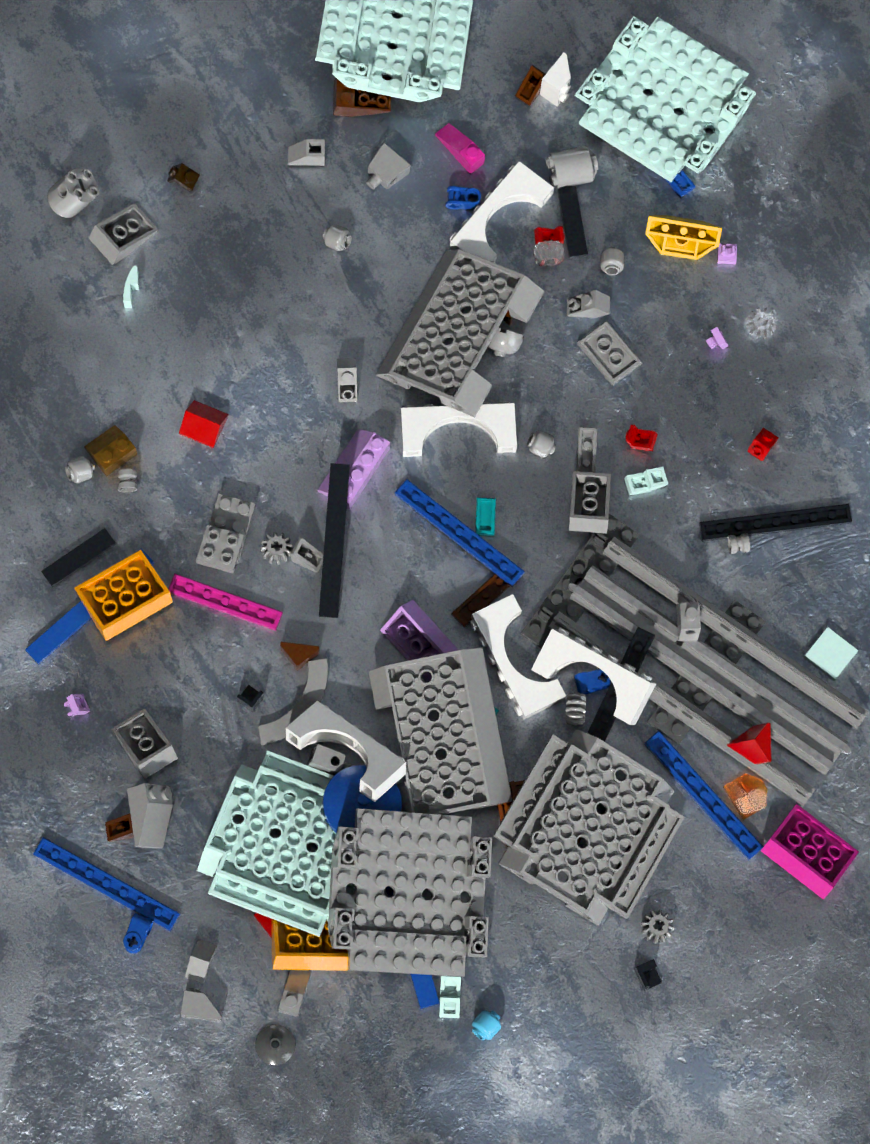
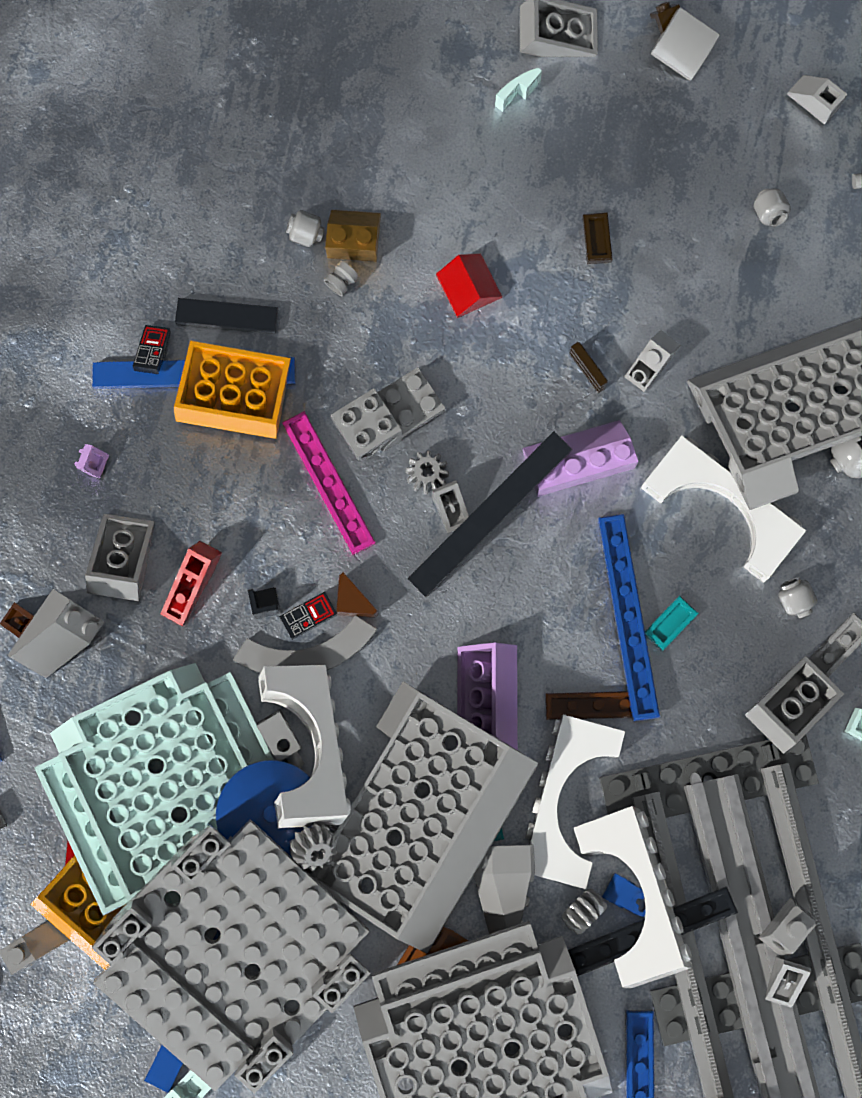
camera: 50 degrees right, 5 degrees up
none -> black tile [133,325,171,374]
none -> red slope [160,541,222,626]
none -> black tile [279,592,338,640]
none -> light grey gear [290,822,337,872]
none -> light grey wedge [474,845,535,934]
none -> dark brown tile [569,342,608,394]
none -> dark brown tile [582,212,613,264]
none -> light grey slope [650,7,720,81]
none -> light grey slope [765,957,811,1008]

